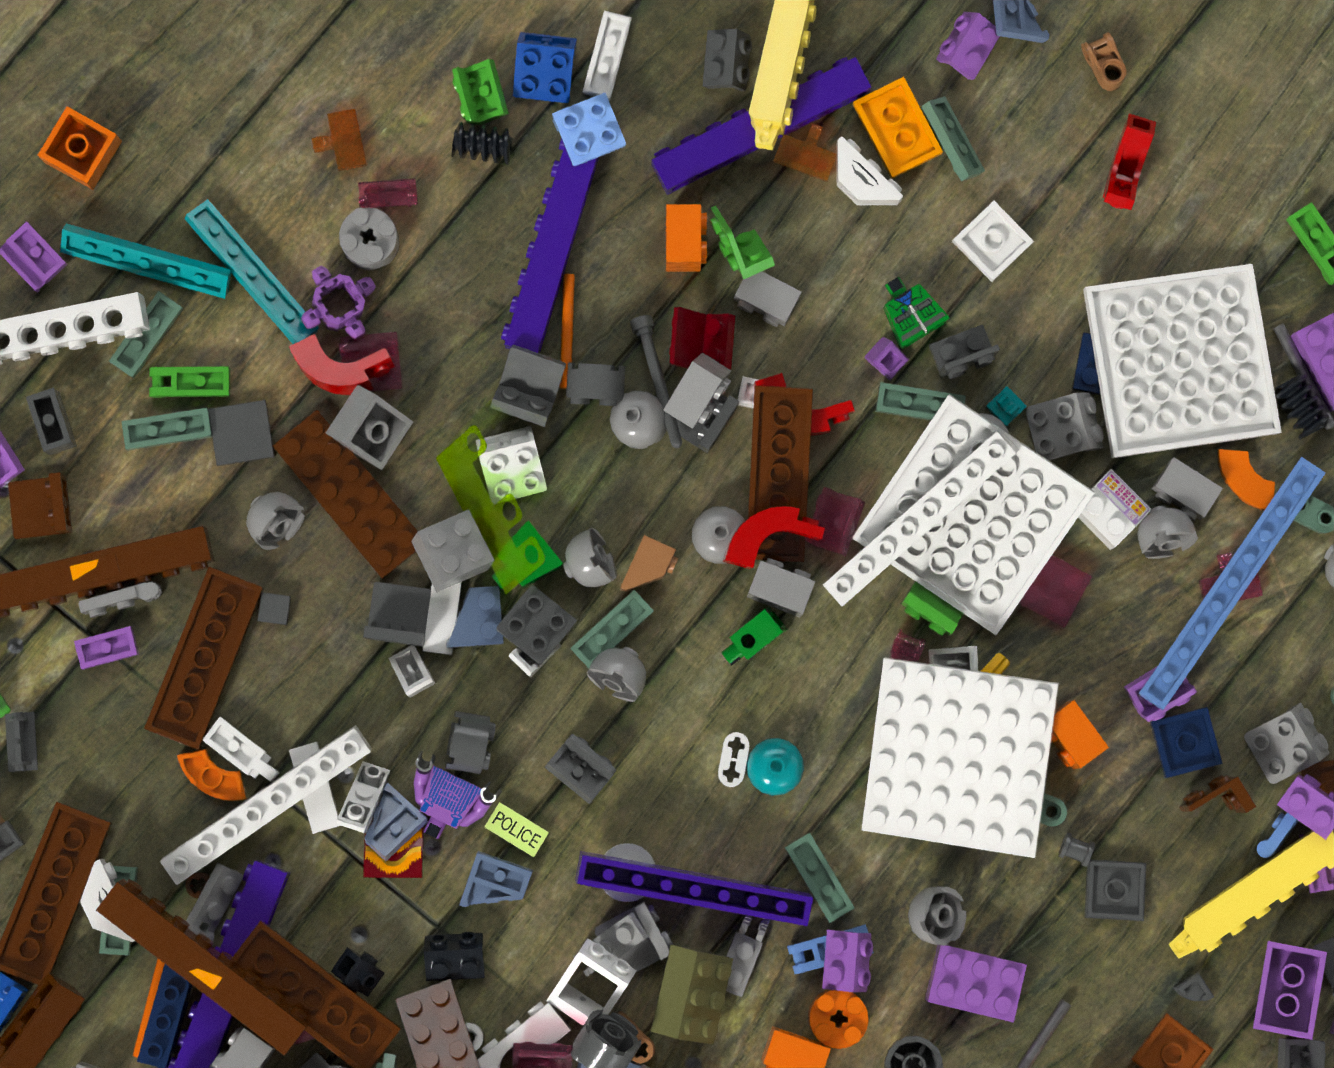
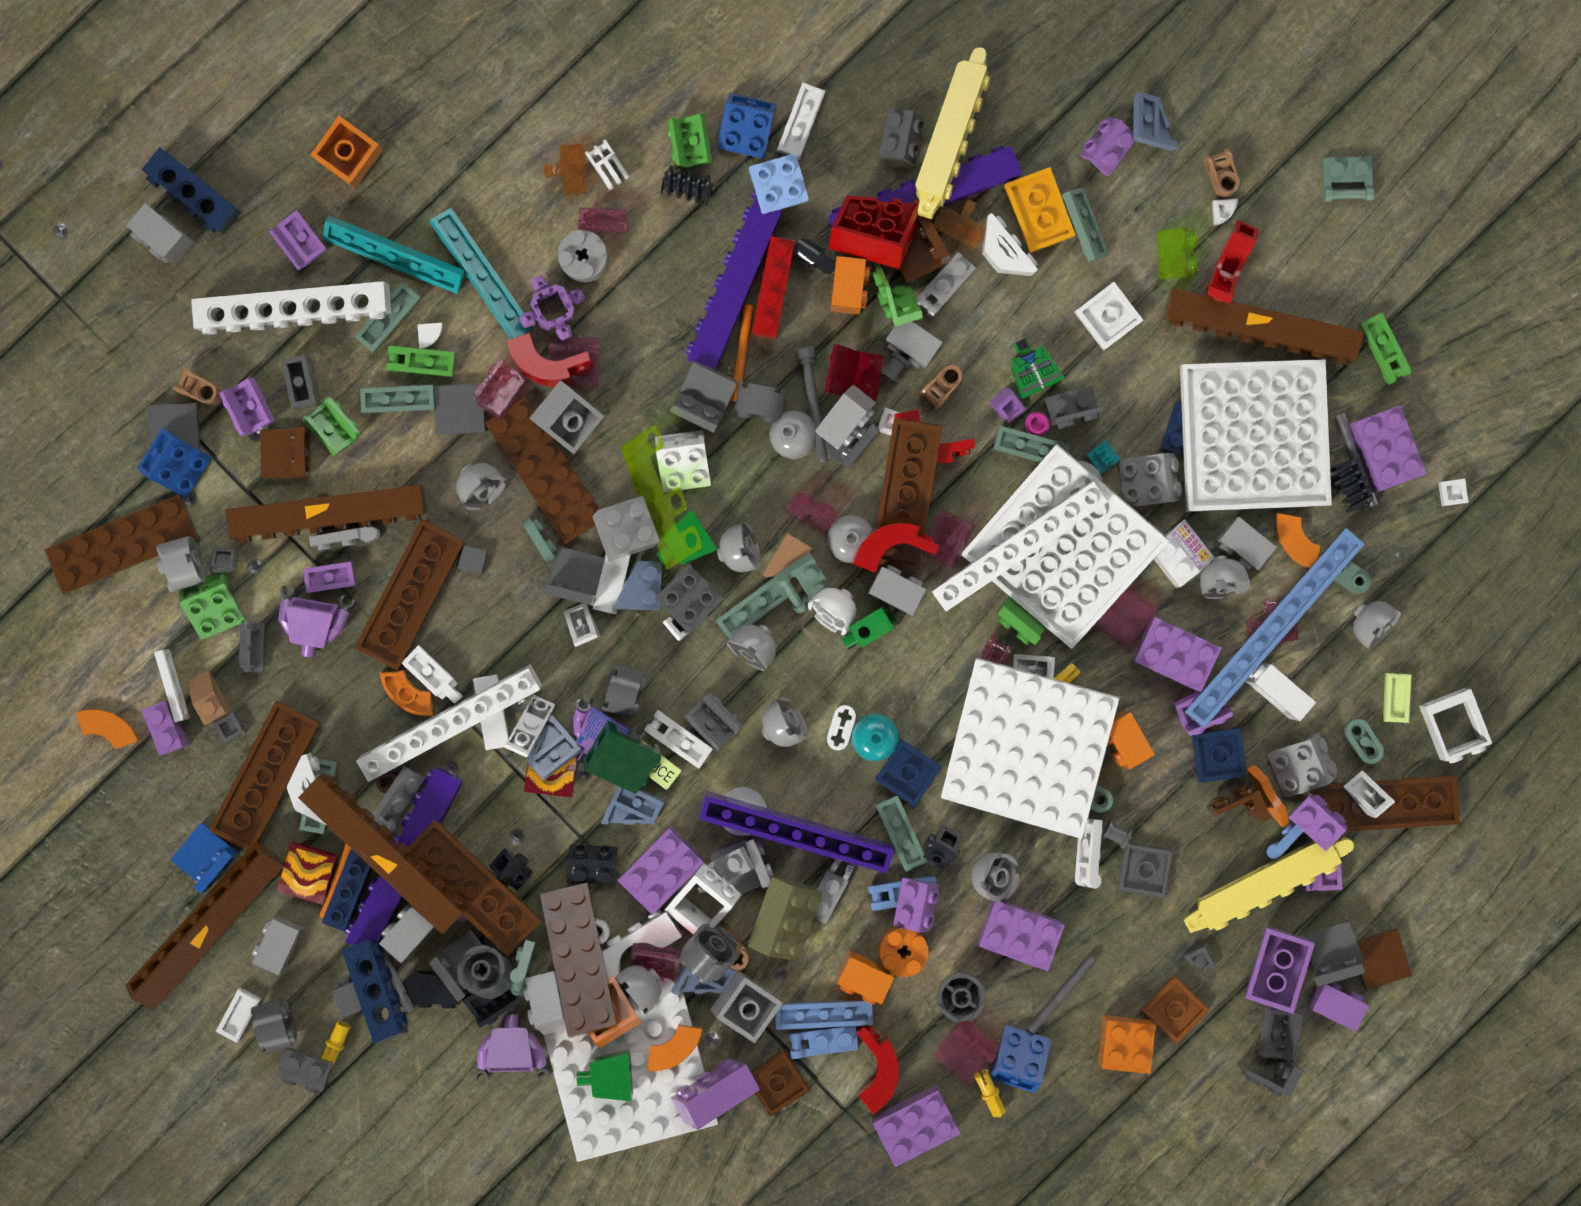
camera: 10 degrees right, 5 degrees up
none -> slope [277,841,338,905]
none -> medium lavender torso [278,585,356,657]
none -> bright green bracket [303,396,360,457]
none -> white tile [418,323,443,349]
none -> clear pink bracket [474,358,529,419]
none -> sand green plate [522,517,557,563]
none -> dark green panel [583,720,661,794]
none -> white arm [585,140,630,190]
none -> medium lavender brick [618,826,705,915]
none -> white plate [644,710,713,769]
none -> red arch [752,236,795,340]
none -> light grey cylinder [762,697,807,747]
none -> sand green plate [775,553,831,613]
none -> clear pink hinge [786,491,839,530]
none -> black arm [794,238,835,274]
none -> white cylinder [808,588,857,635]
none -> red wedge [829,196,920,269]
none -> dark blue plate [874,739,942,807]
none -> dark grey bush [881,352,911,384]
none -> reddish brown bracket [899,216,950,284]
none -> light grey plate [916,252,976,319]
none -> medium nougat piece [918,365,962,411]
none -> black brick [923,825,963,869]
none -> dark pink plate [1025,412,1049,436]
none -> white plate [1075,818,1102,889]
none -> medium lavender brick [1130,617,1221,692]
none -> clear neon green bracket [1158,228,1198,280]
none -> reddish brown brick [1163,288,1364,365]
none -> white tile [1212,198,1238,226]
none -> white window [1246,663,1316,721]
none -> orange tile [1247,765,1290,828]
none -> sand green plate [1321,157,1374,202]

